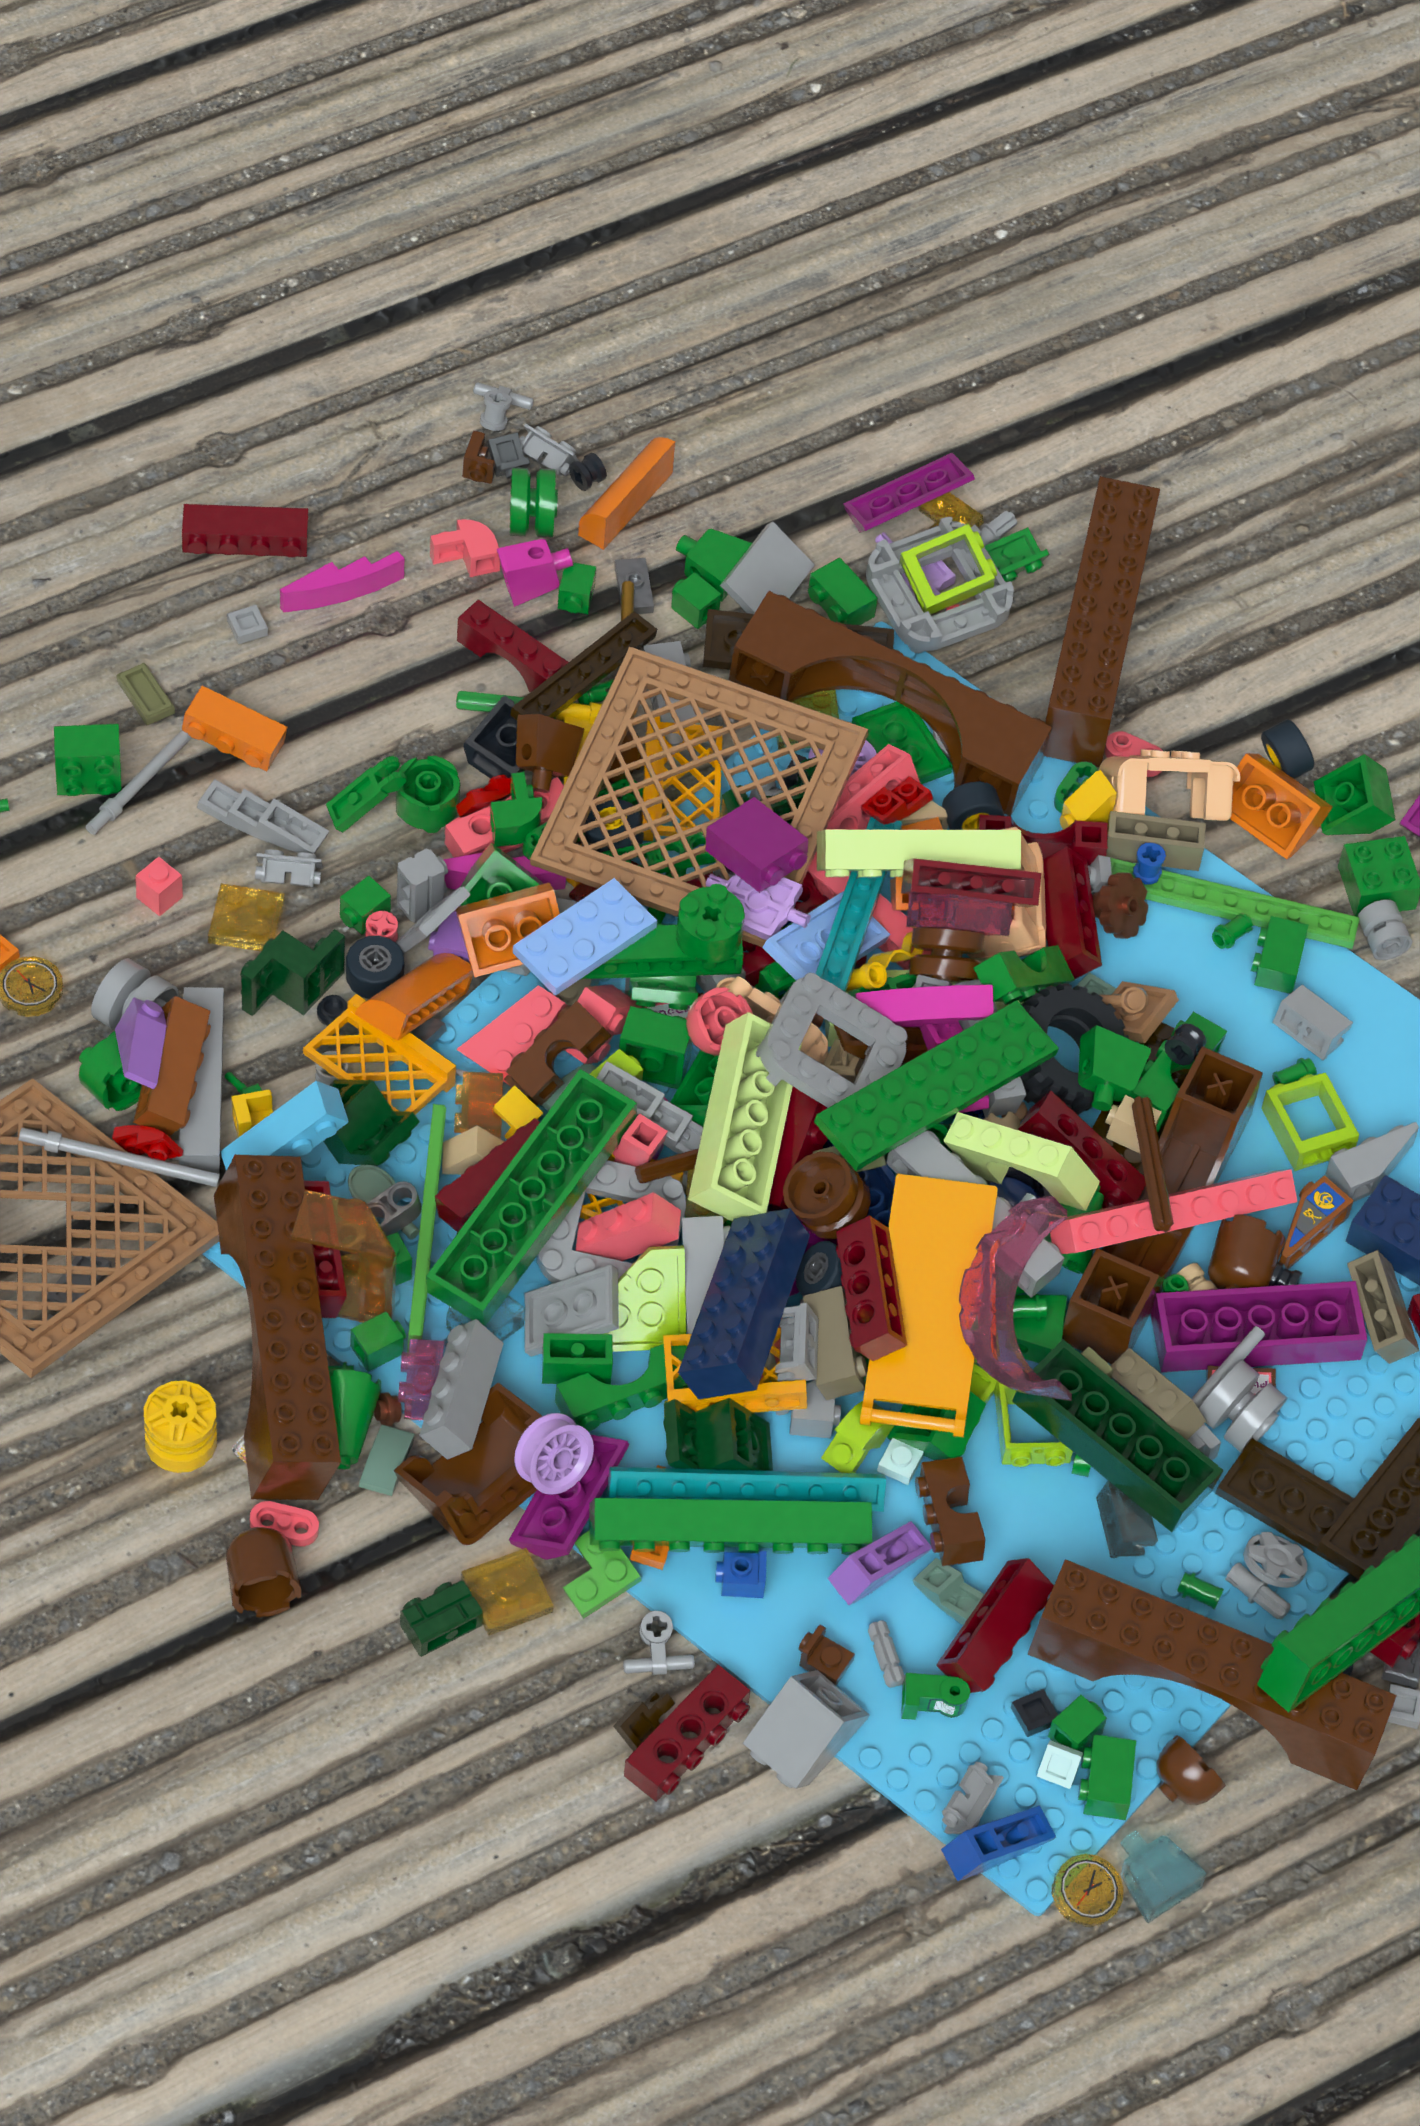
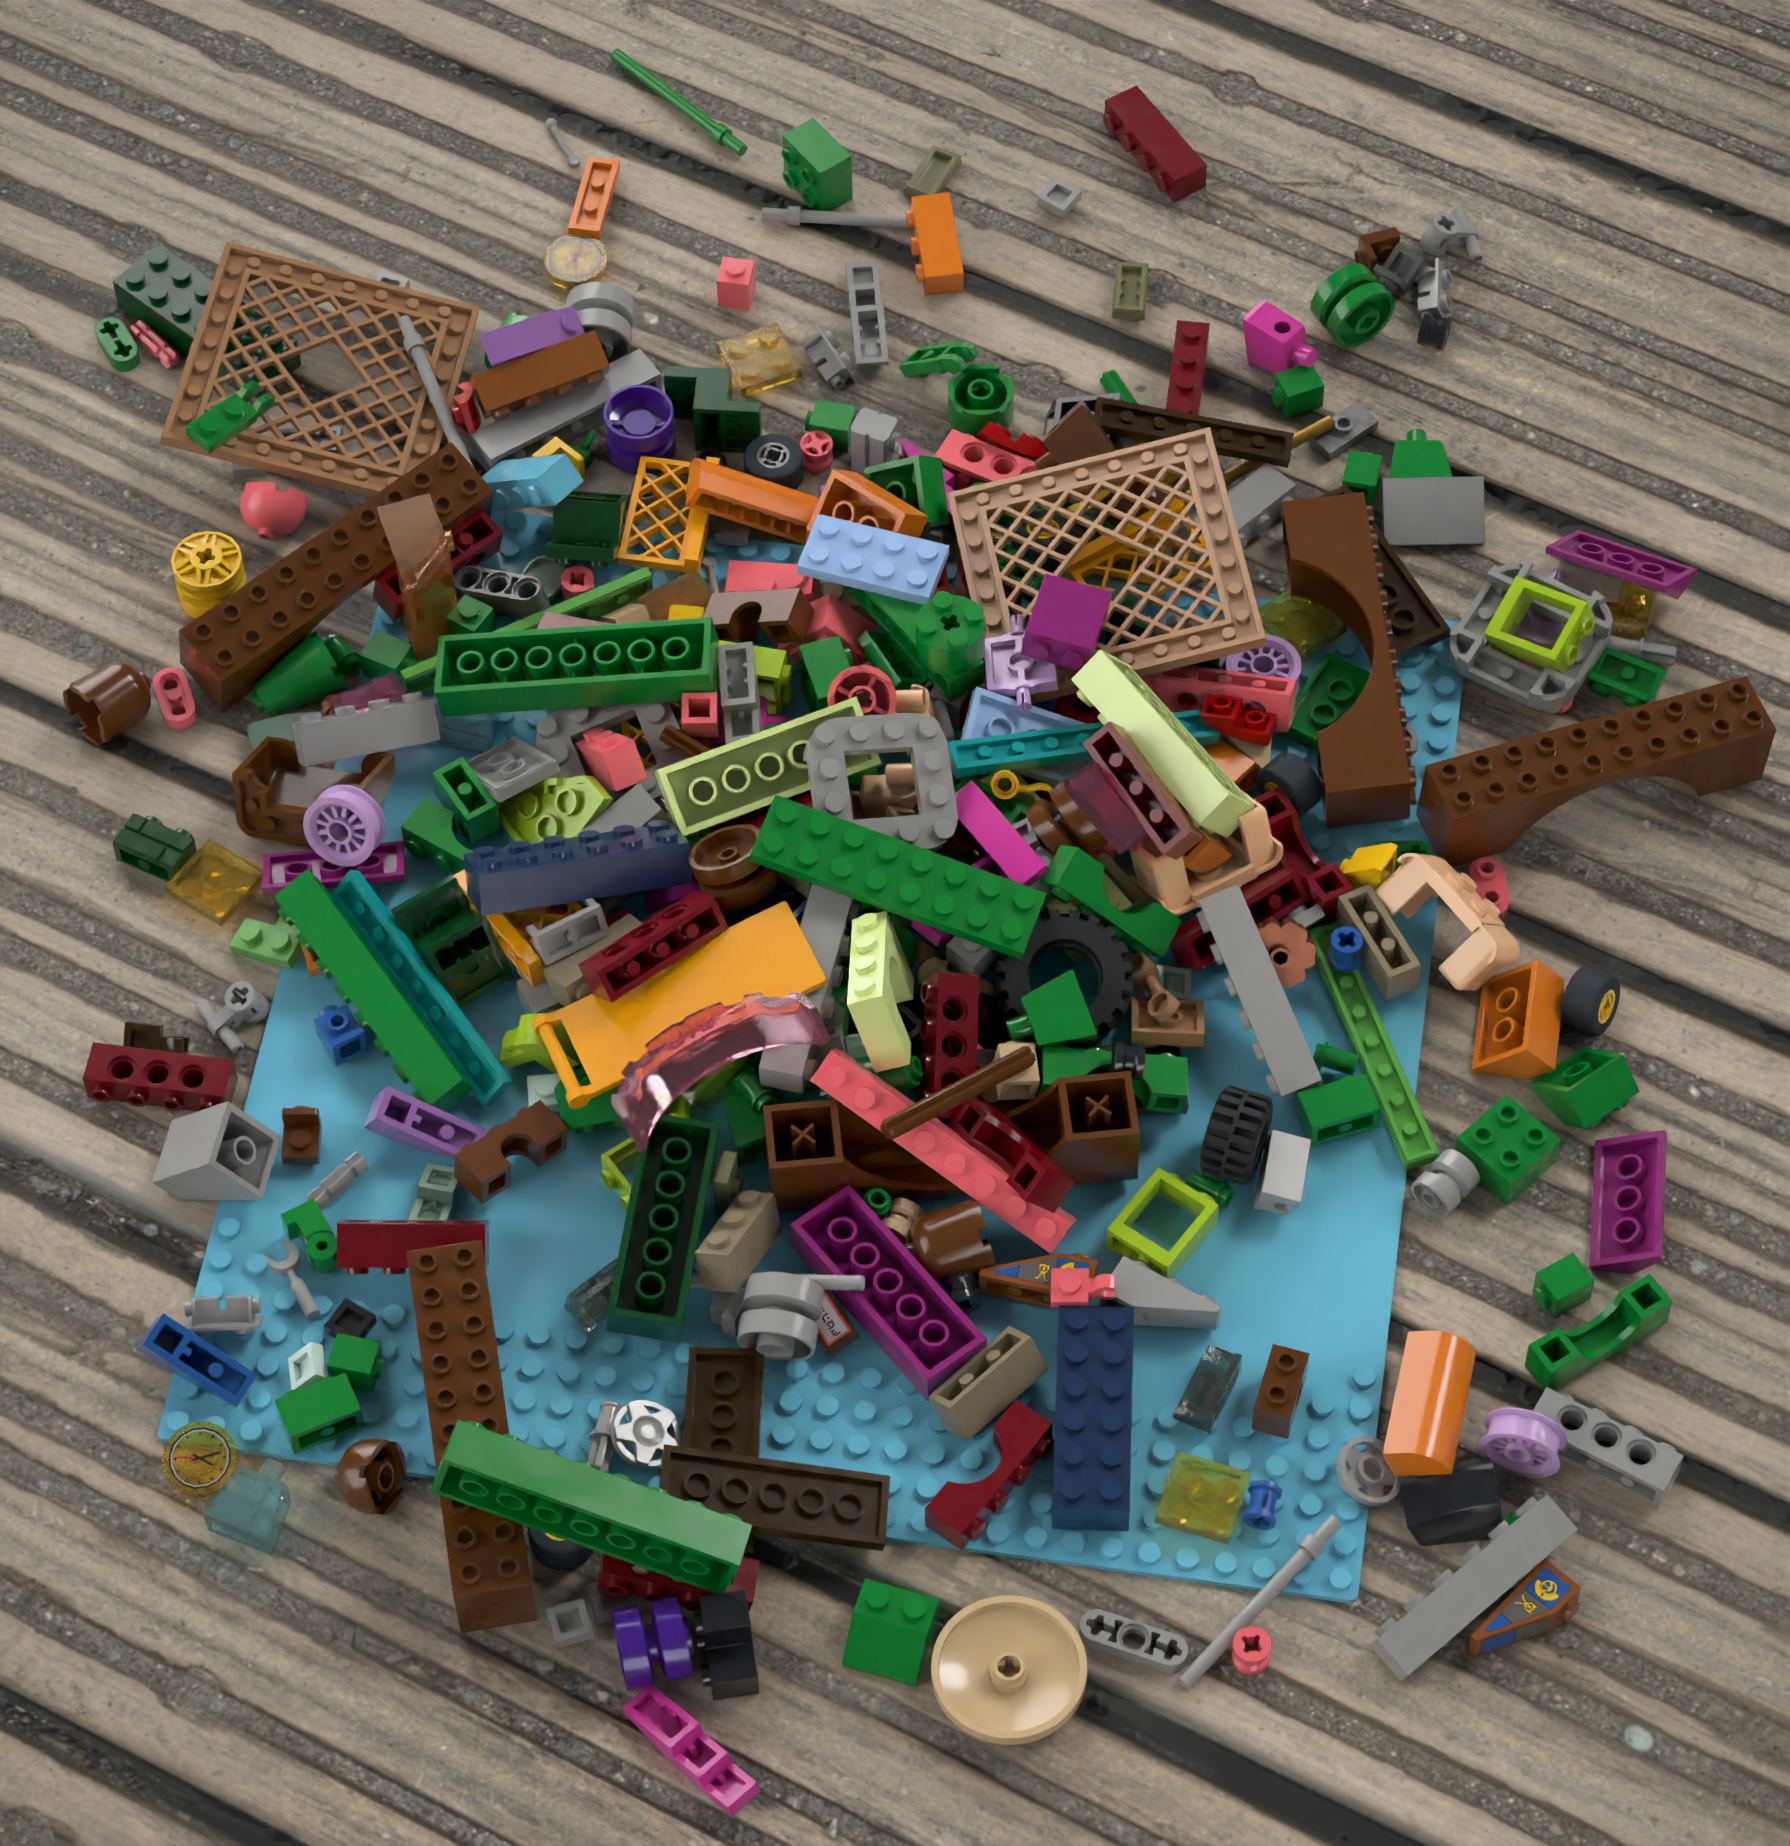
camera: 65 degrees right, 0 degrees up
dark pink slope [280,551,405,613] -> none
light grey tile [395,886,471,953] -> none
coral brick [430,519,500,577] -> none
green brick [490,772,542,847] -> none
orange brick [578,437,675,550] -> none
green brick [808,557,878,625] -> none
green pin [1177,1572,1224,1610] -> none
none -> green hinge [185,380,275,453]
none -> coral cylinder [240,481,308,541]
none -> light grey piece [266,1240,320,1320]
none -> coral wheel [561,565,595,601]
none -> dark purple wheel [604,385,676,474]
none -> dark red arch [949,1097,1075,1213]
none -> coral plate [1051,1268,1115,1309]
none -> olive plate [1112,262,1149,320]
none -> light grey brick [1196,884,1324,1103]
none -> black tyre [1200,1085,1273,1186]

